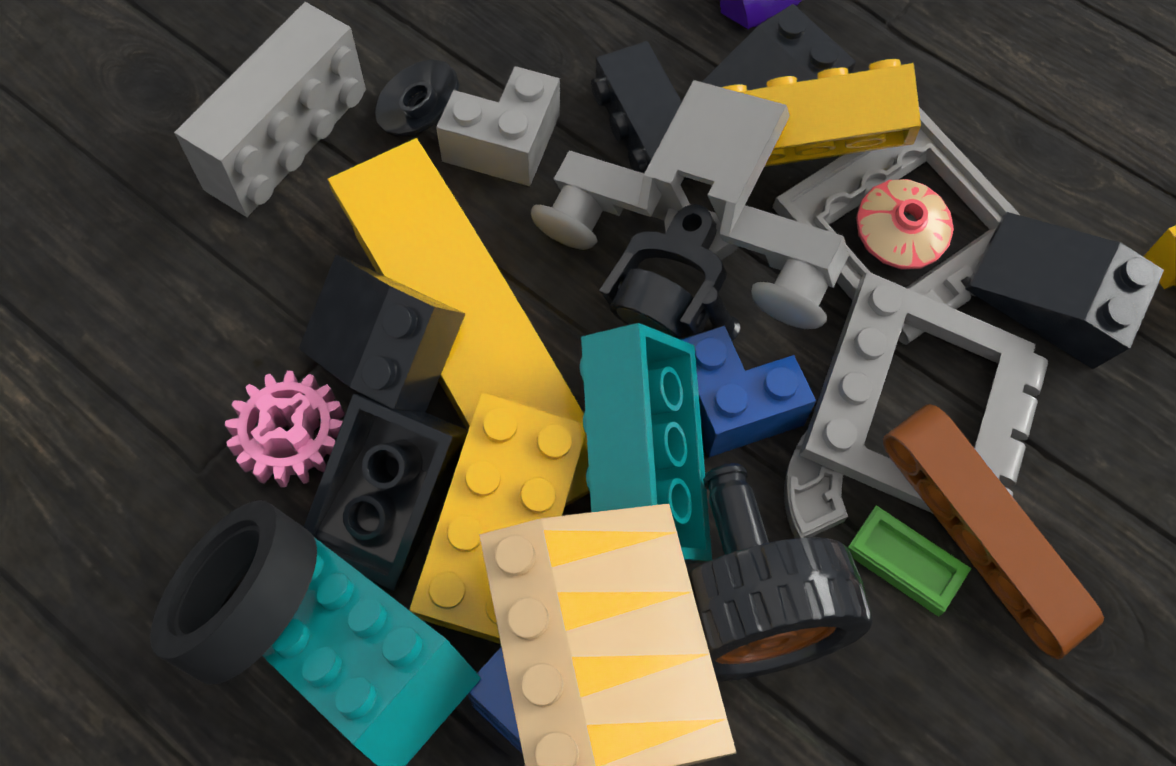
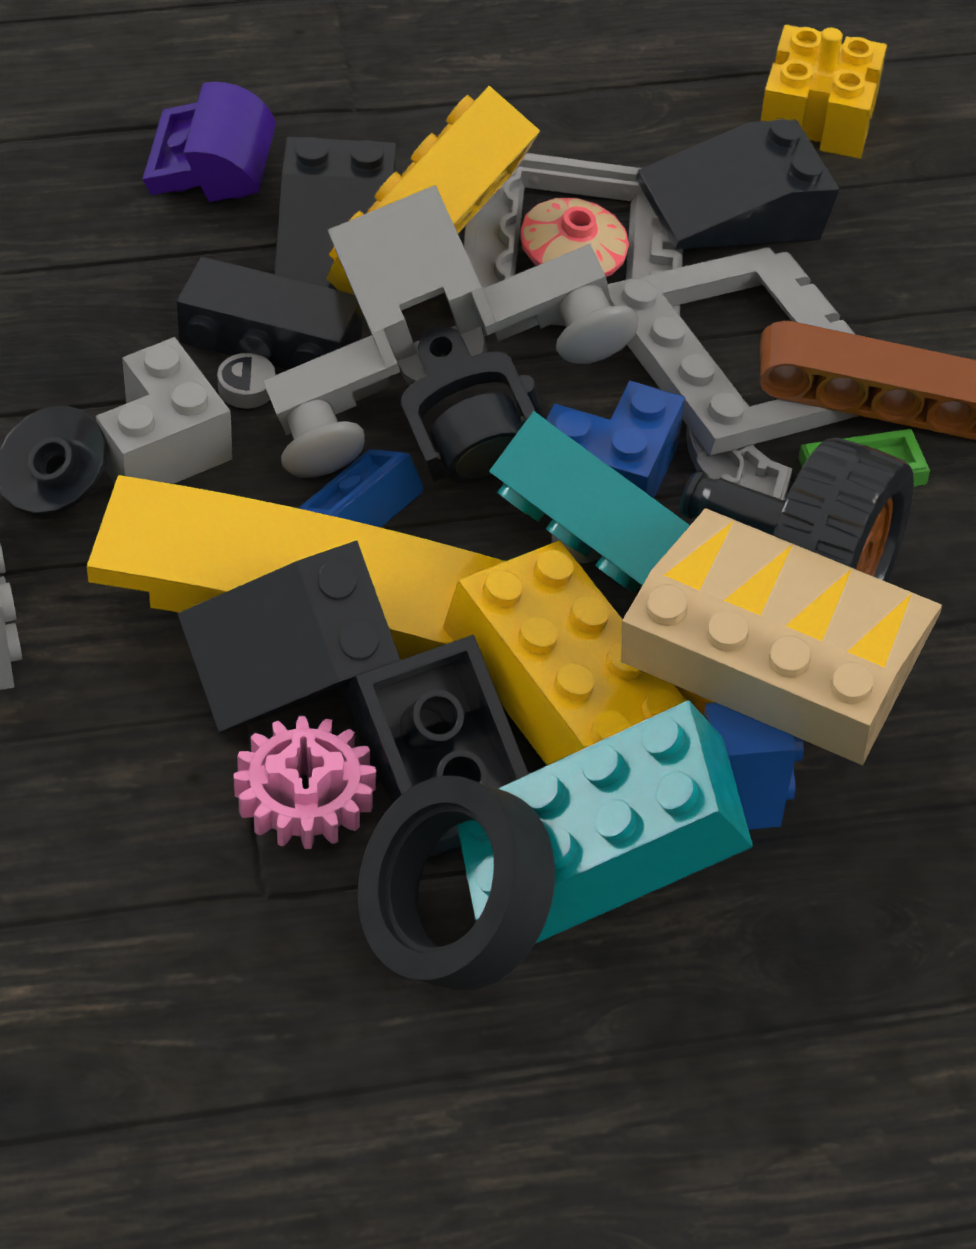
camera: 50 degrees left, 15 degrees down
none -> light grey tile [217,353,275,409]
none -> blue slope [298,449,424,528]

